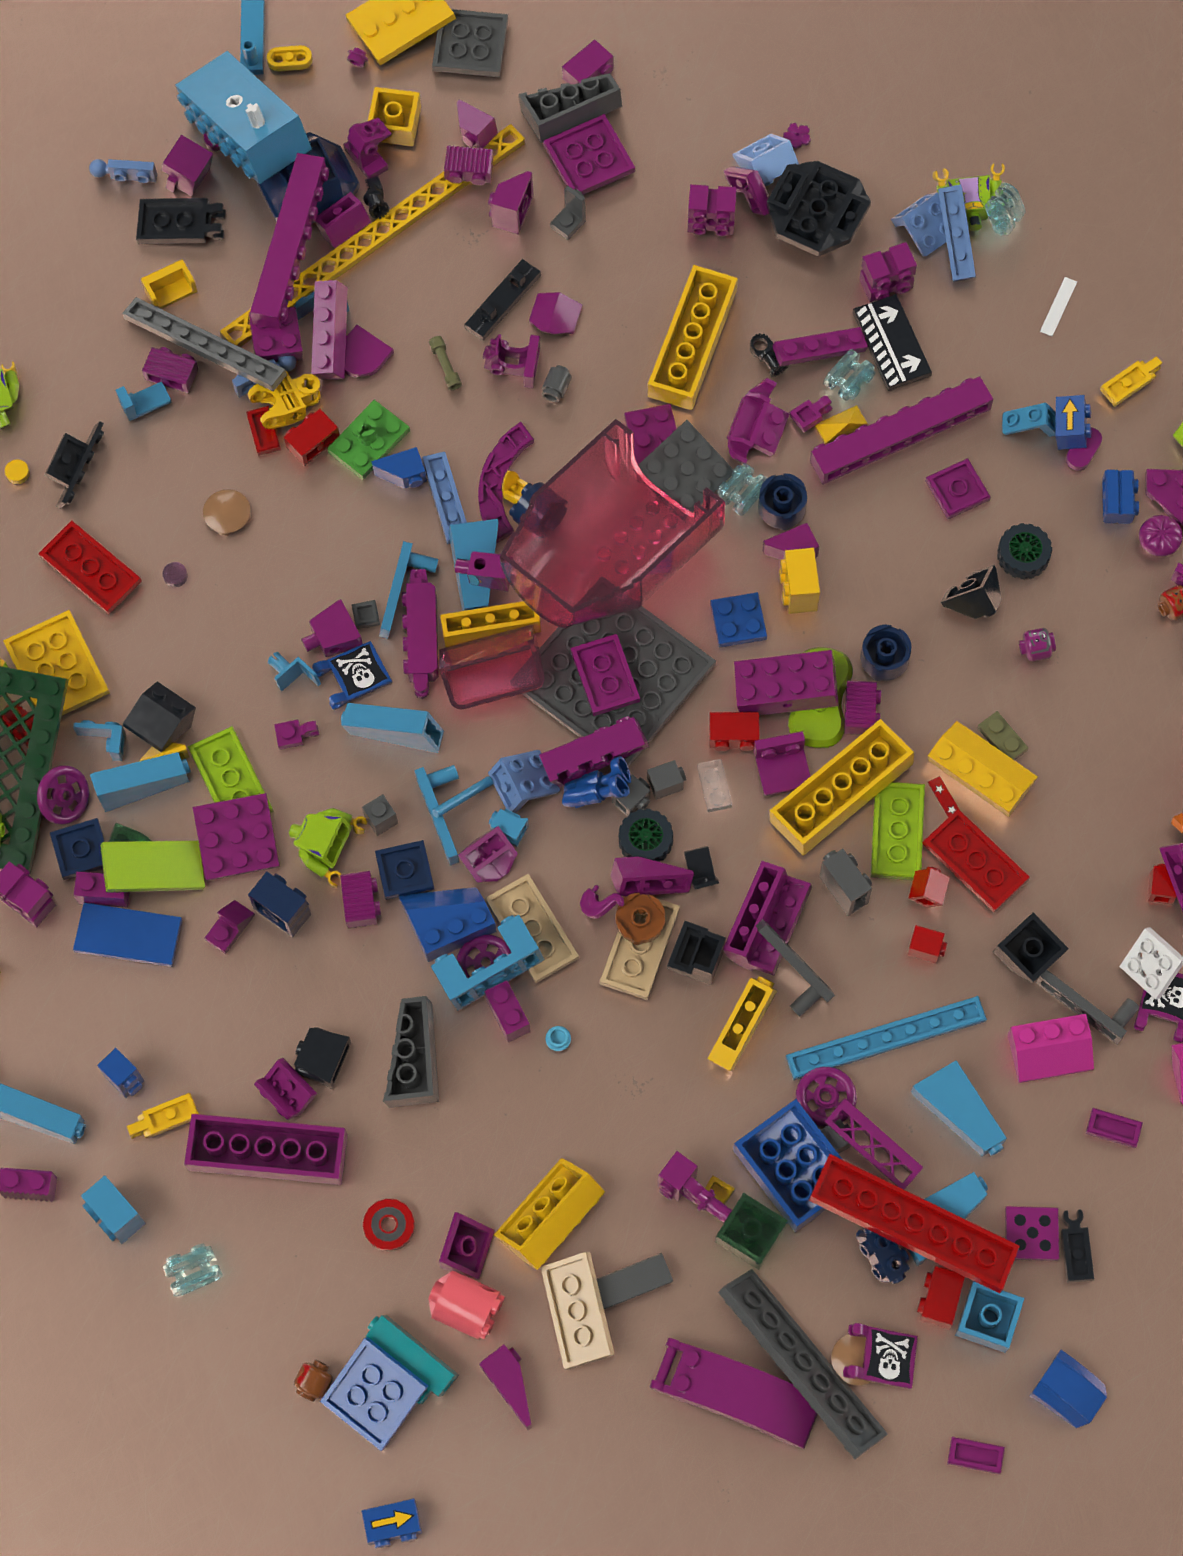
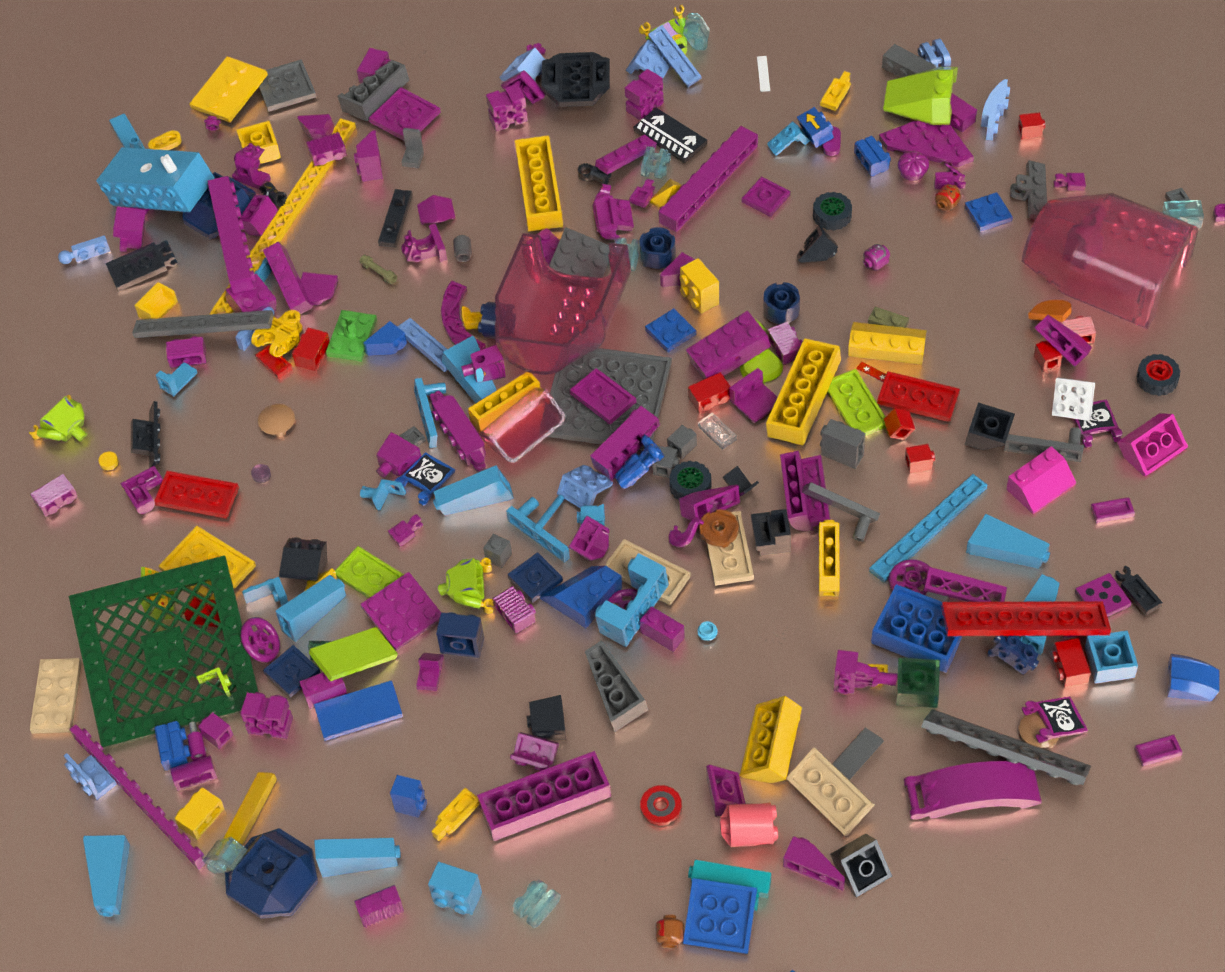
camera: 25 degrees left, 15 degrees down
none -> magenta brick [120,466,163,514]
none -> black slope [830,834,892,897]

